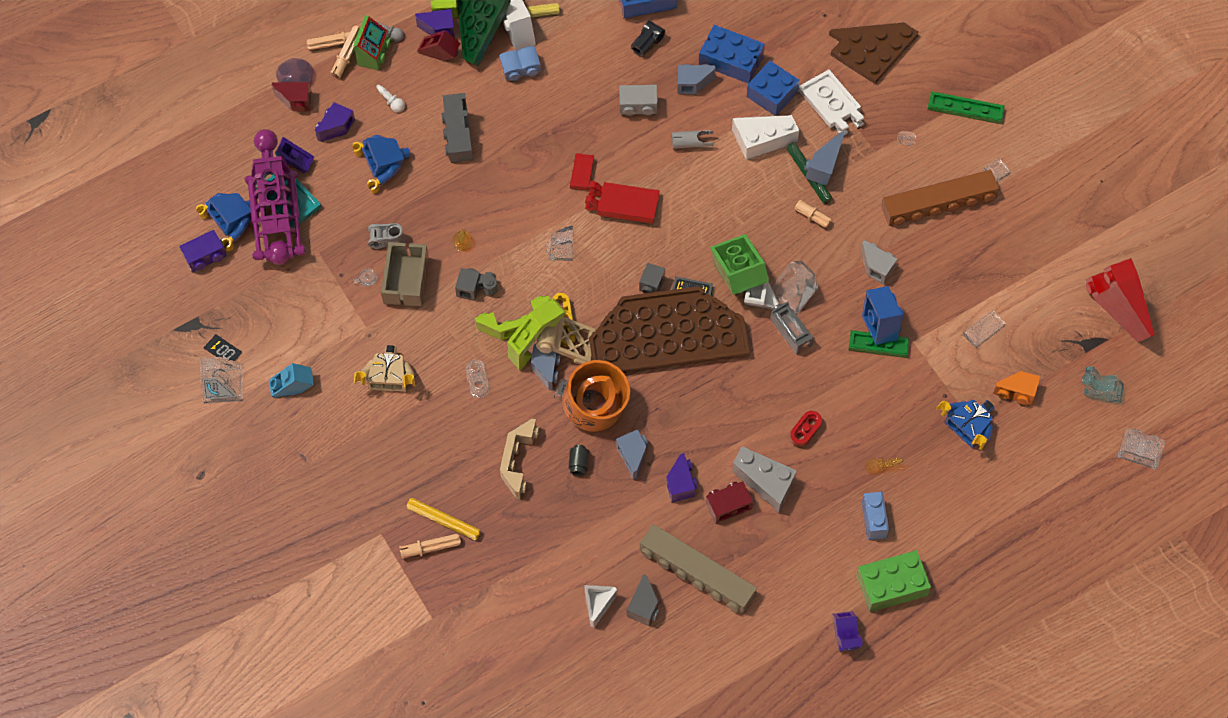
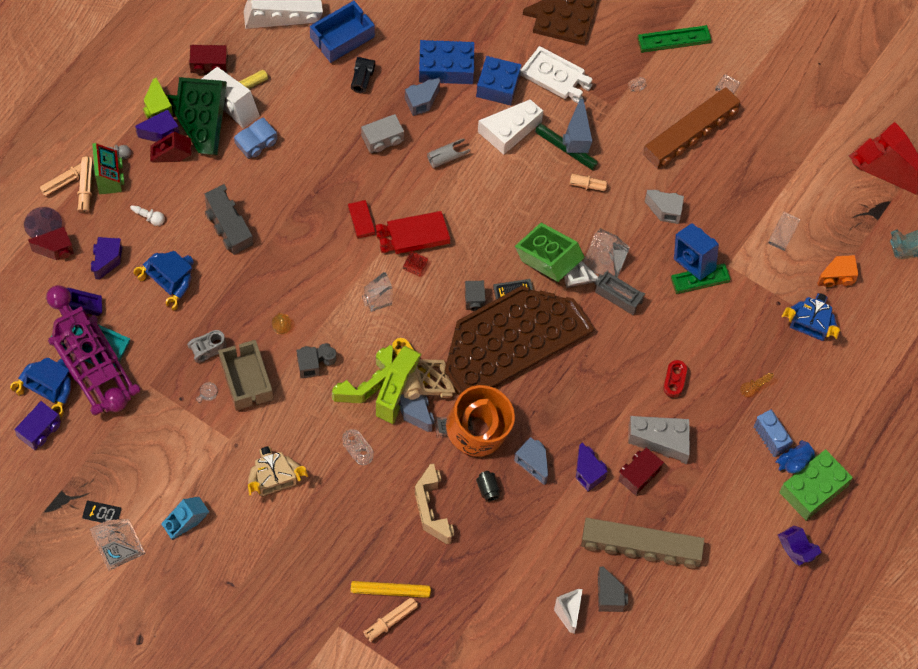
camera: 30 degrees left, 0 degrees up
none -> clear red tile [403,251,428,277]
none -> blue animal [775,440,815,474]

